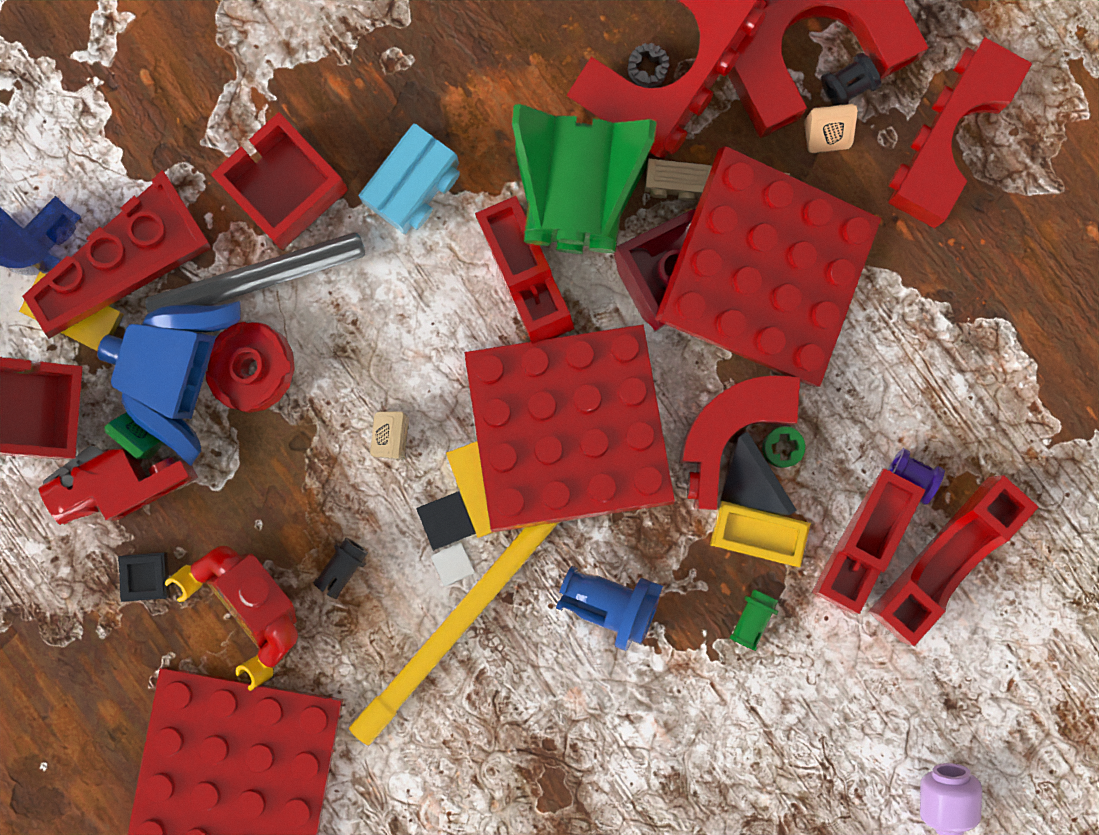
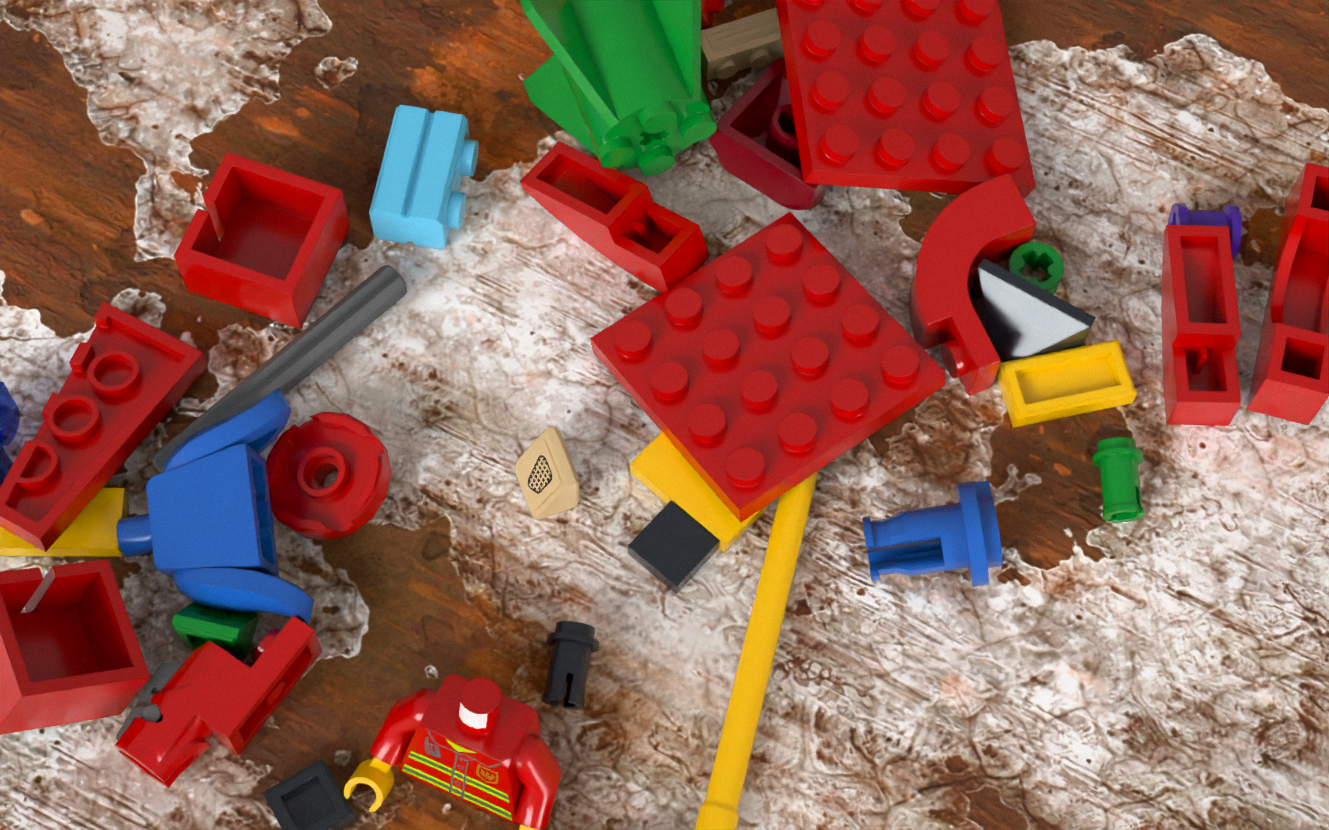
camera: 25 degrees left, 20 degrees down
white sticker [431,543,475,586] -> none

